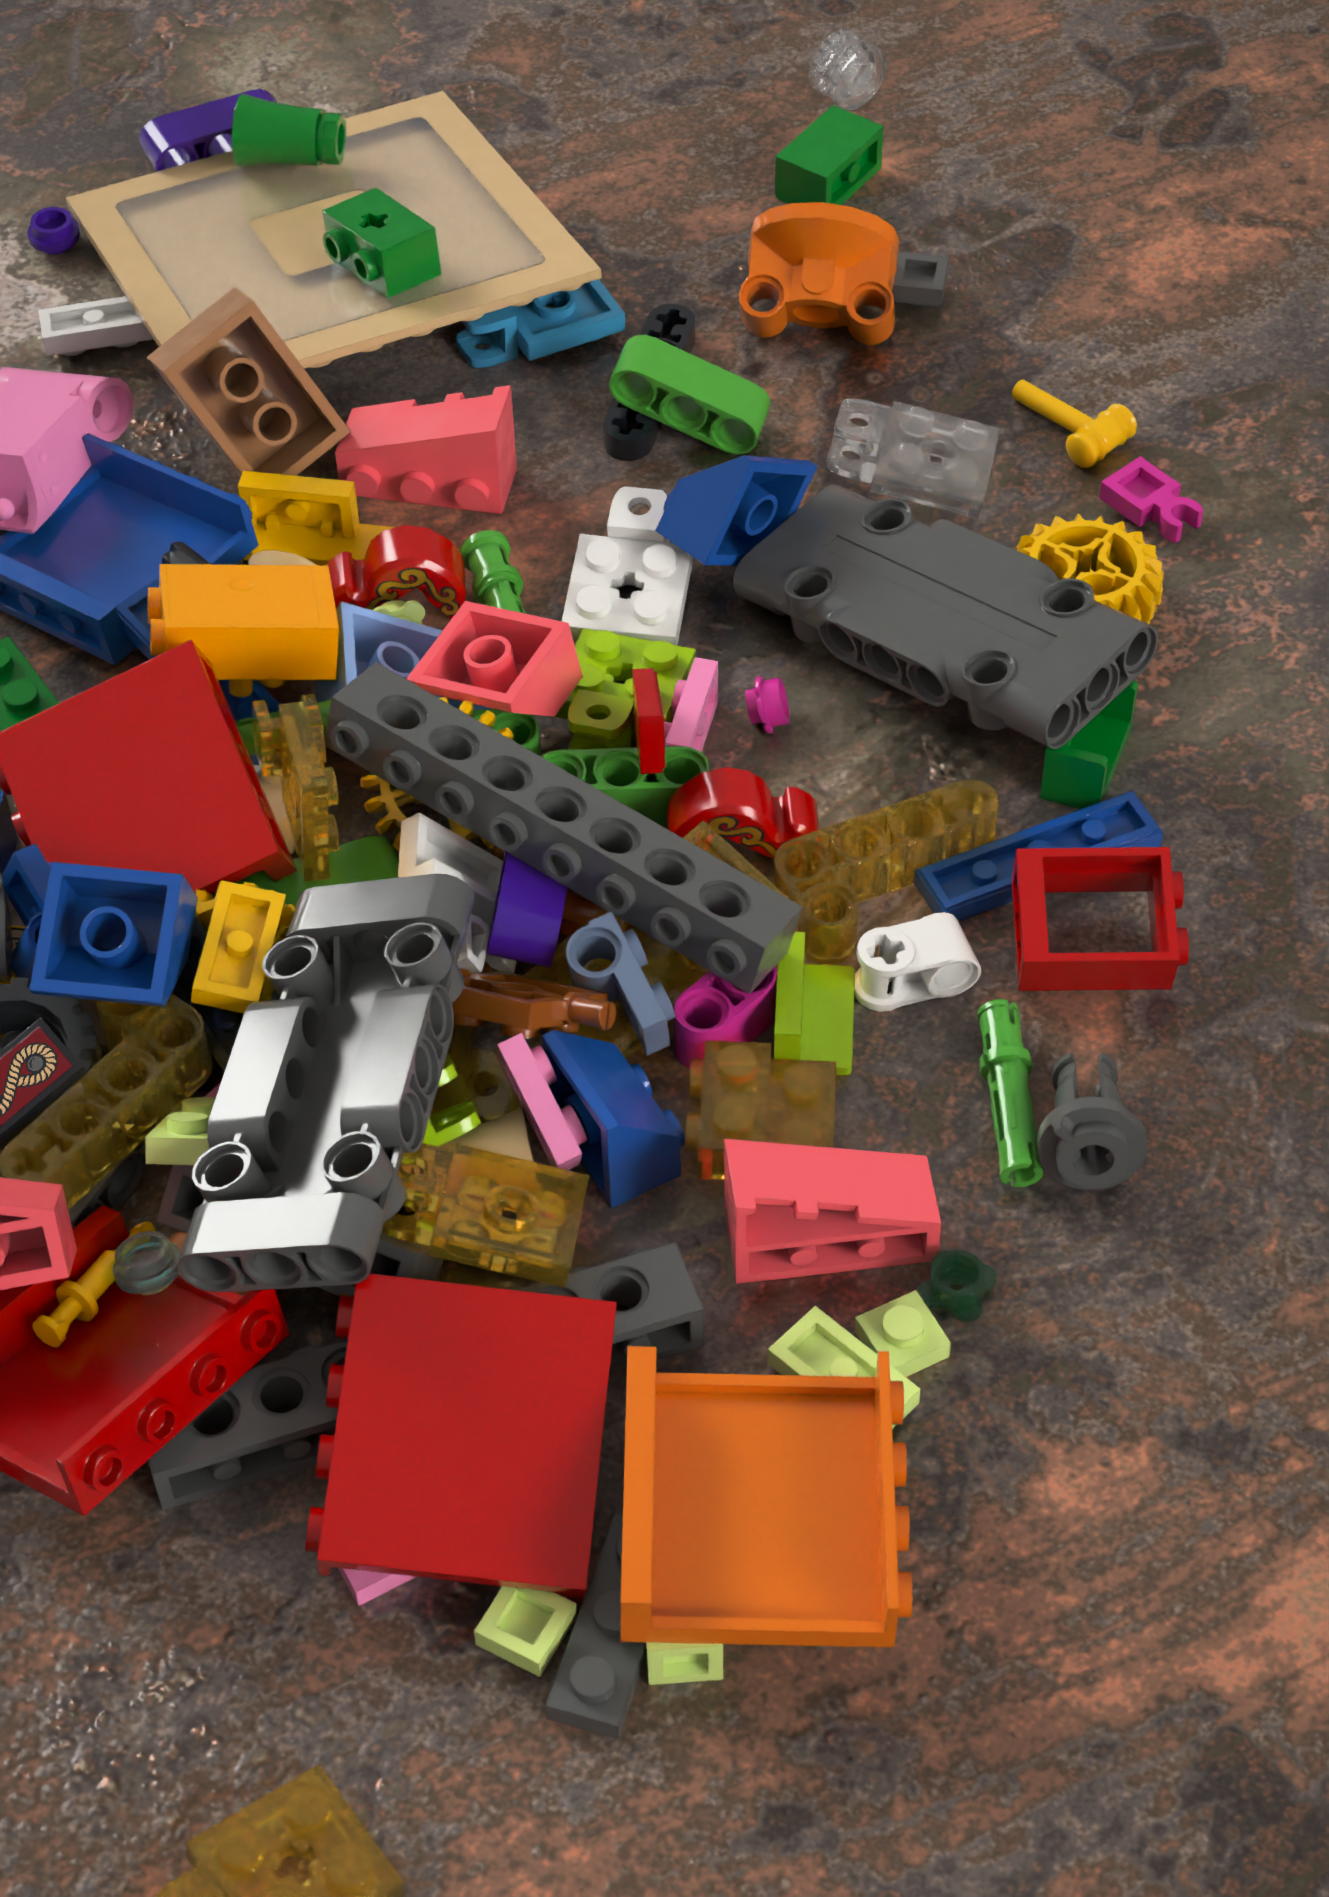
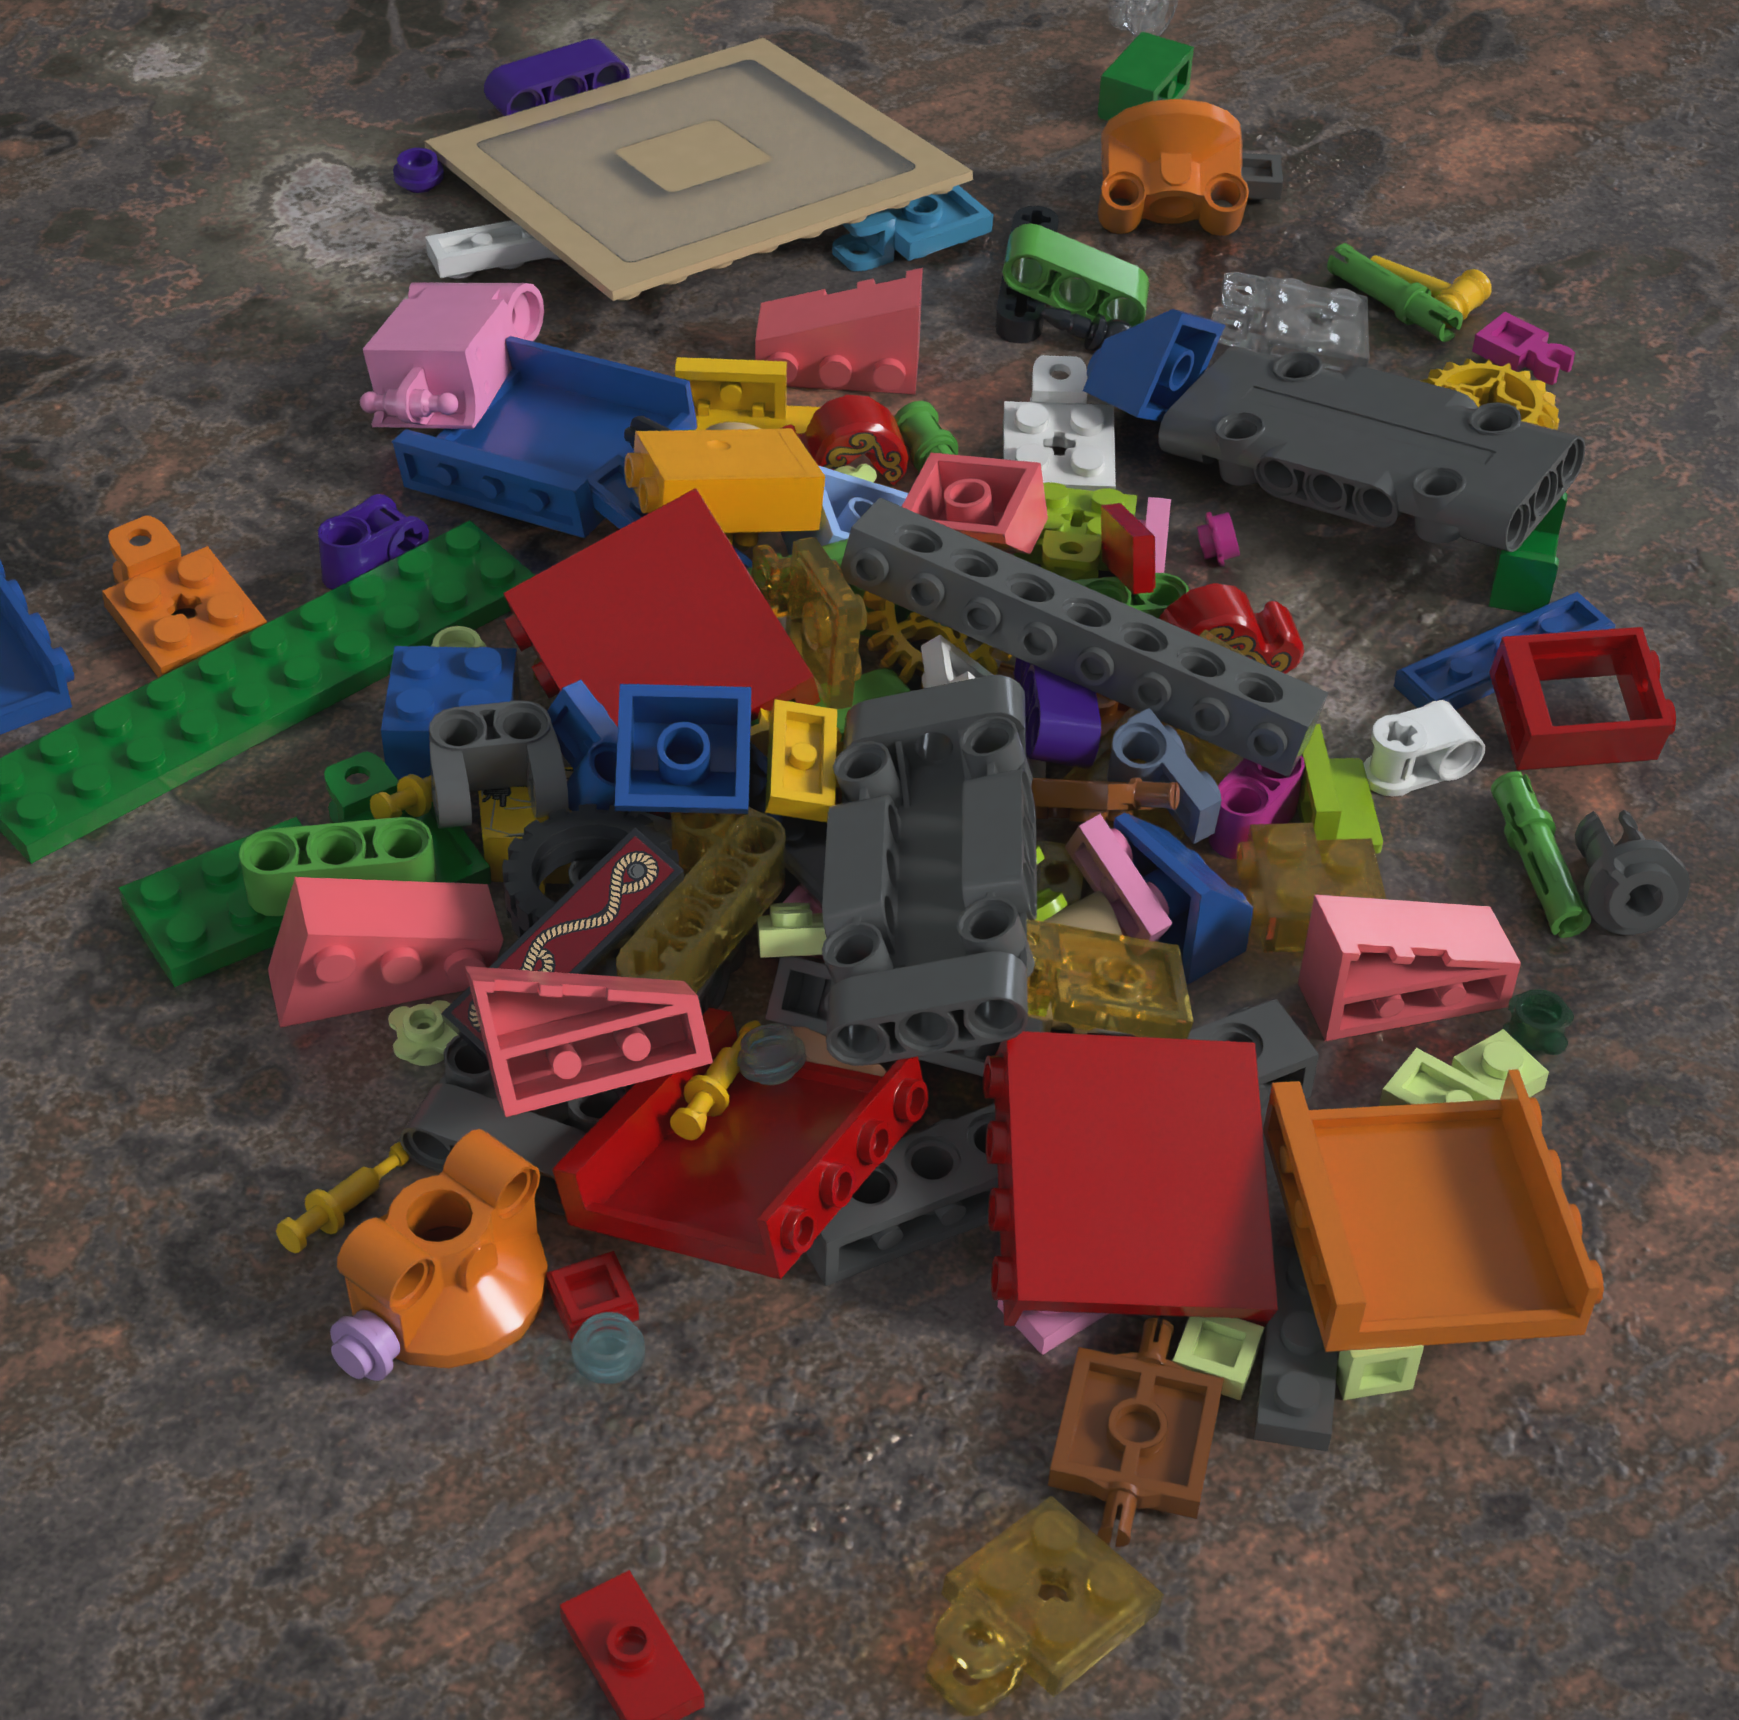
camera: 10 degrees left, 5 degrees down
medium nougat brick [147,287,351,477] -> none
green plant [232,94,346,167] -> none
green brick [322,187,442,298] -> none
clear yellow beam [774,779,999,965] -> none
none -> black bar [1041,307,1132,351]
none -> dark orange plate [1048,1317,1224,1547]
none -> bright green pin [1327,243,1463,342]

